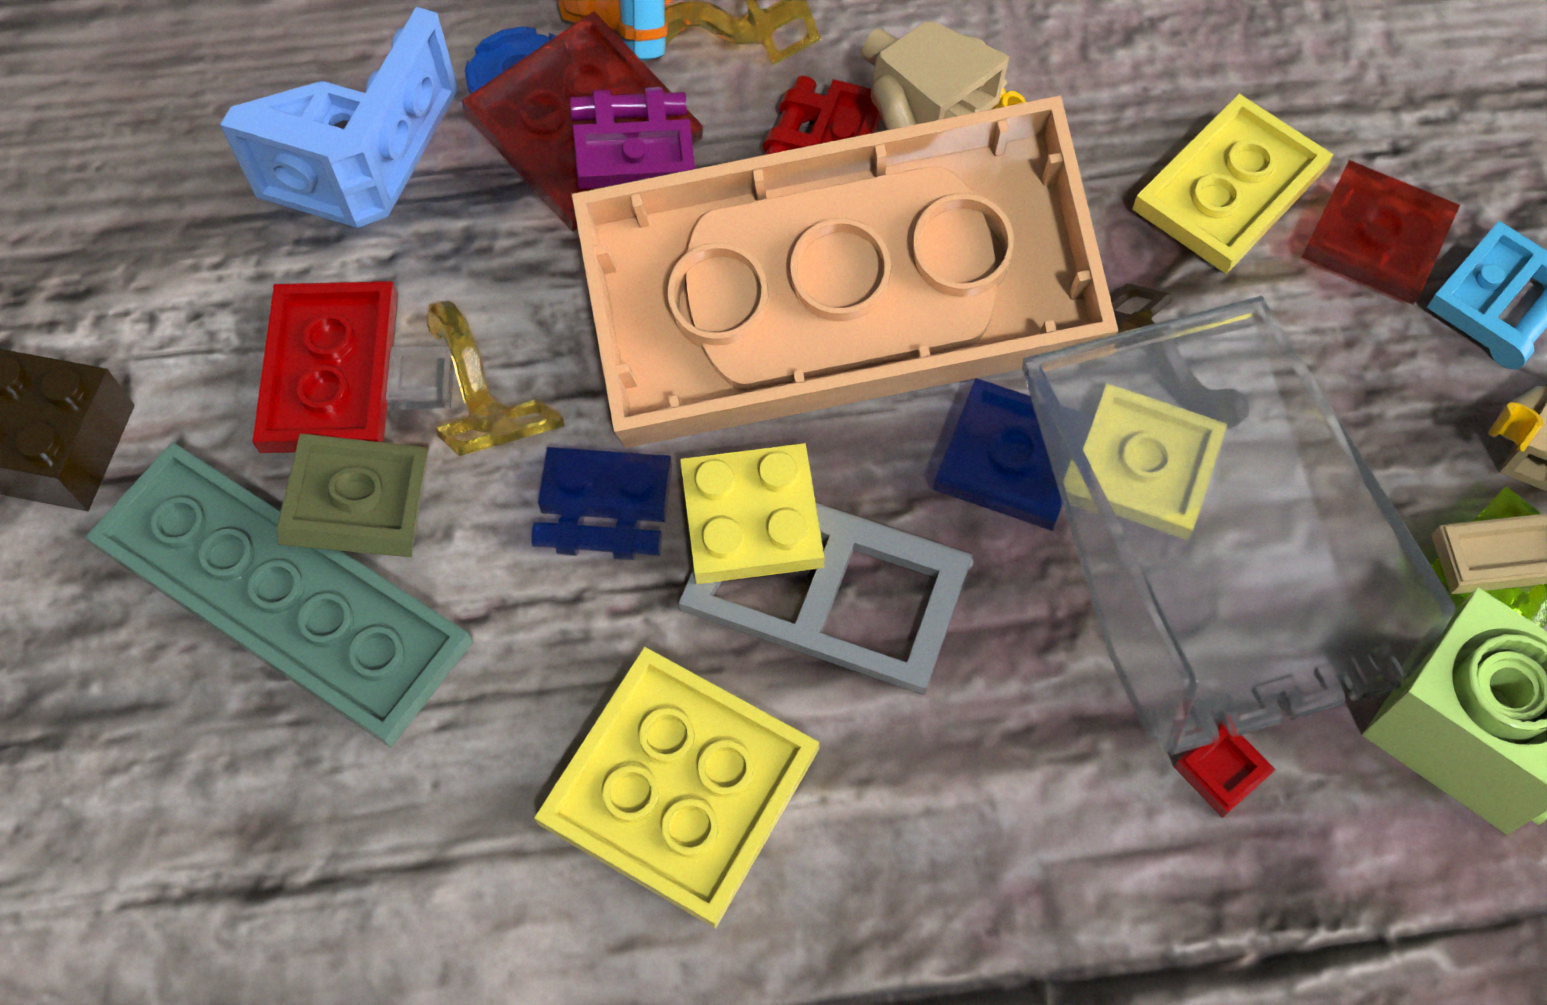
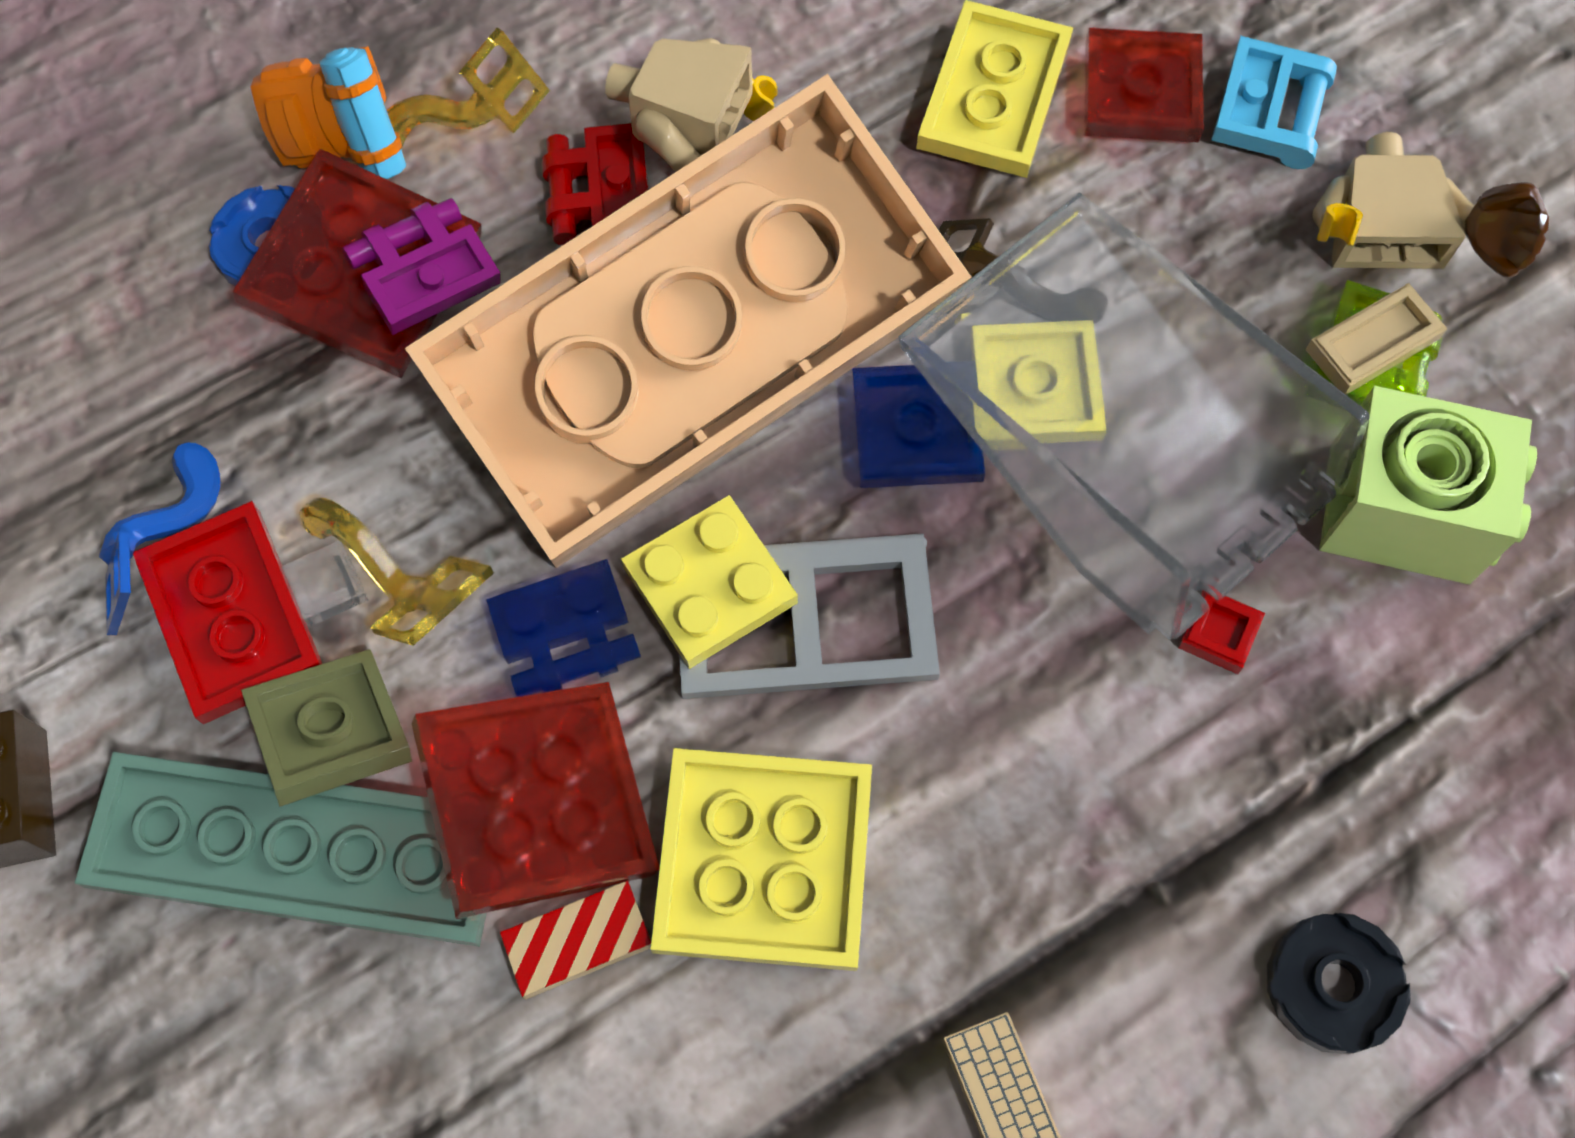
camera: 25 degrees left, 5 degrees up
light blue bracket [220,7,459,228] -> none
none -> blue piece [99,442,221,635]
none -> clear red plate [411,682,660,919]
none -> tile [500,880,651,1000]

